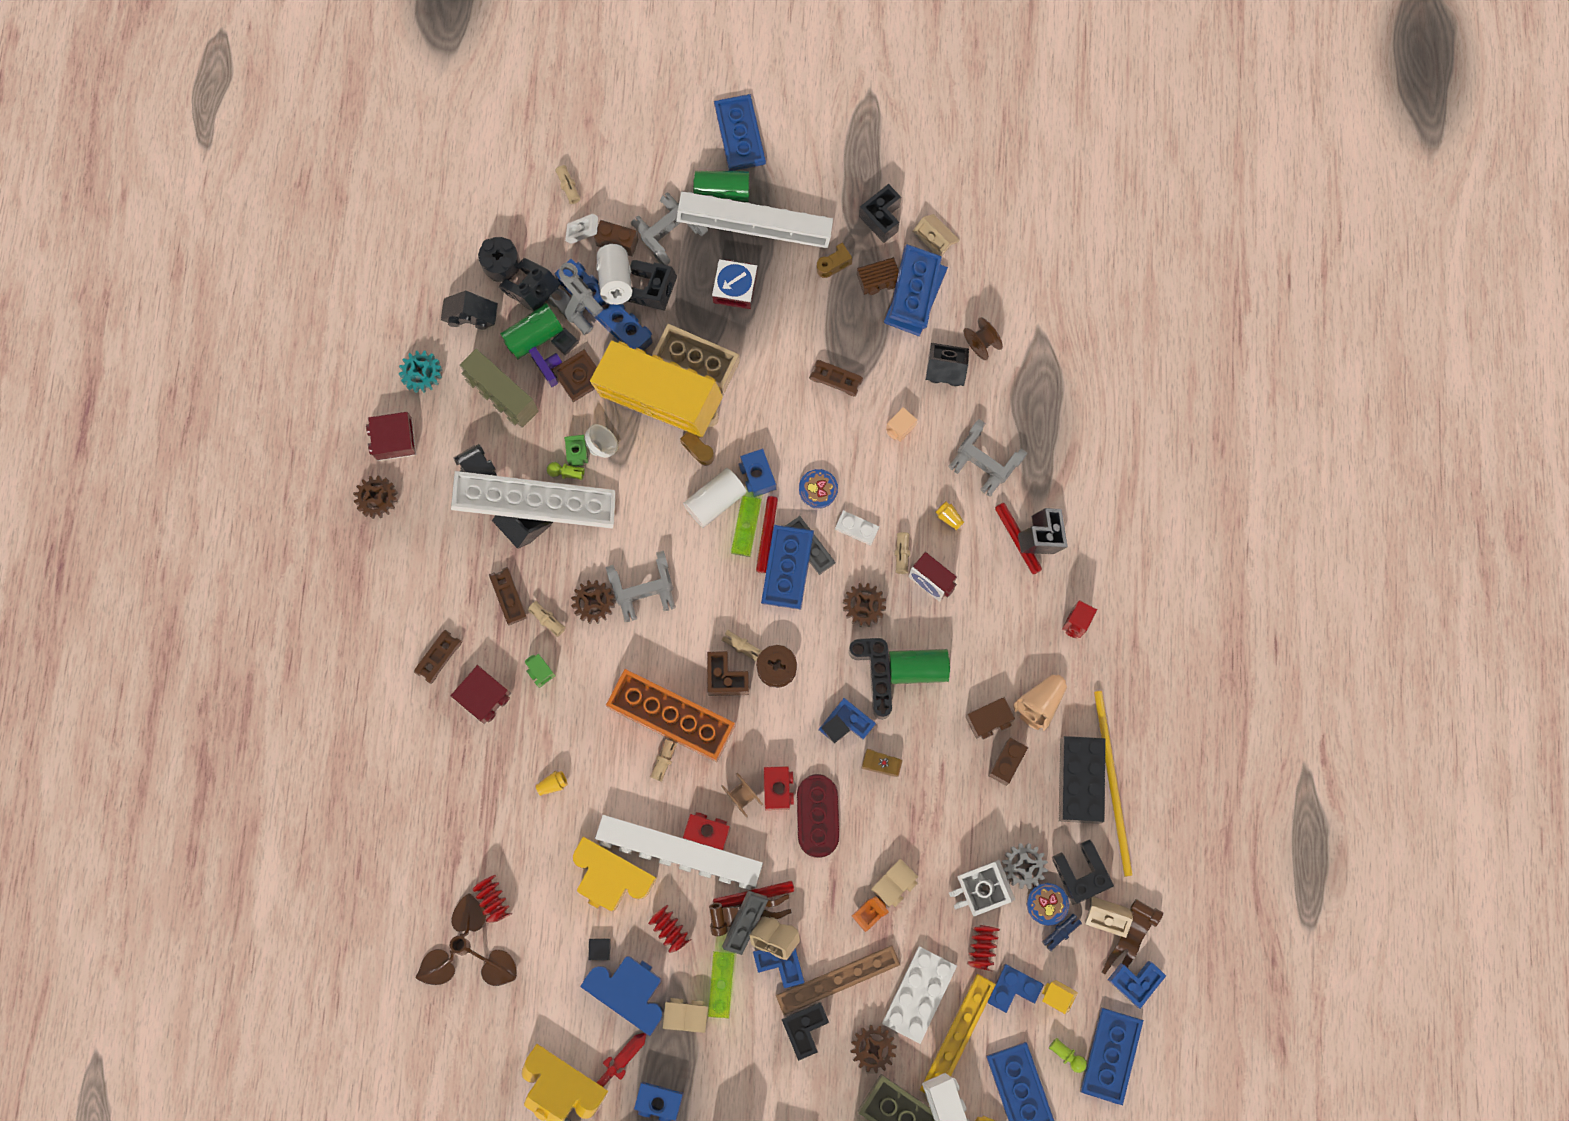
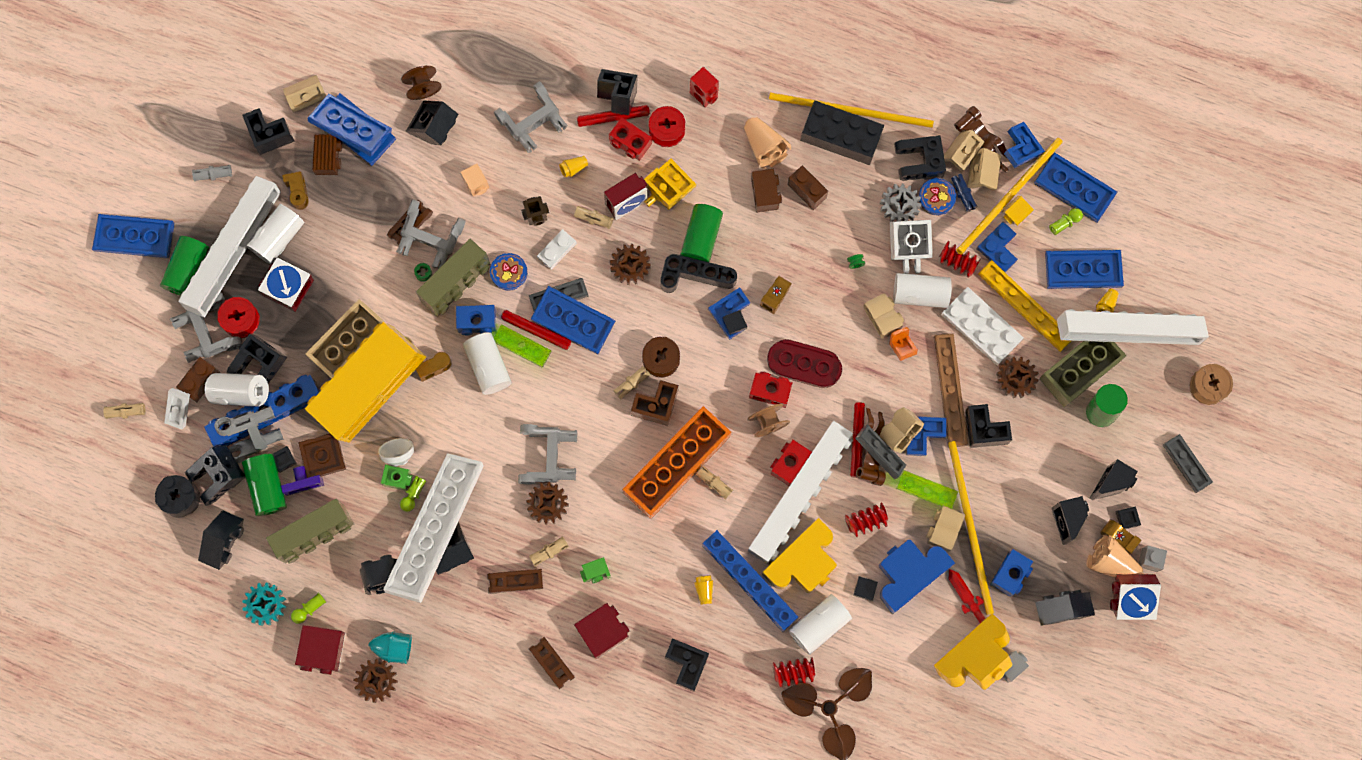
camera: 75 degrees left, 0 degrees up
none -> light grey pin [192,165,232,182]
none -> red piece [218,297,260,338]
none -> white piece [247,204,305,264]
none -> lime pin [291,592,326,624]
none -> teal helmet [368,631,412,664]
none -> light grey connector [396,199,466,269]
none -> green bush [414,263,432,282]
none -> olive brick [416,238,490,317]
none -> dark brown brick [521,196,549,226]
none -> red brick [609,117,652,161]
none -> yellow plate [644,158,696,210]
none -> red piece [649,106,686,147]
none -> black brick [665,638,709,692]
none -> blue brick [702,530,798,632]
none -> white piece [789,594,852,655]
none -> green bush [847,254,866,269]
none -> white piece [893,273,952,308]
none -> yellow piece [948,441,994,615]
none -> yellow piece [956,138,1063,255]
none -> tan panel [968,148,1001,190]

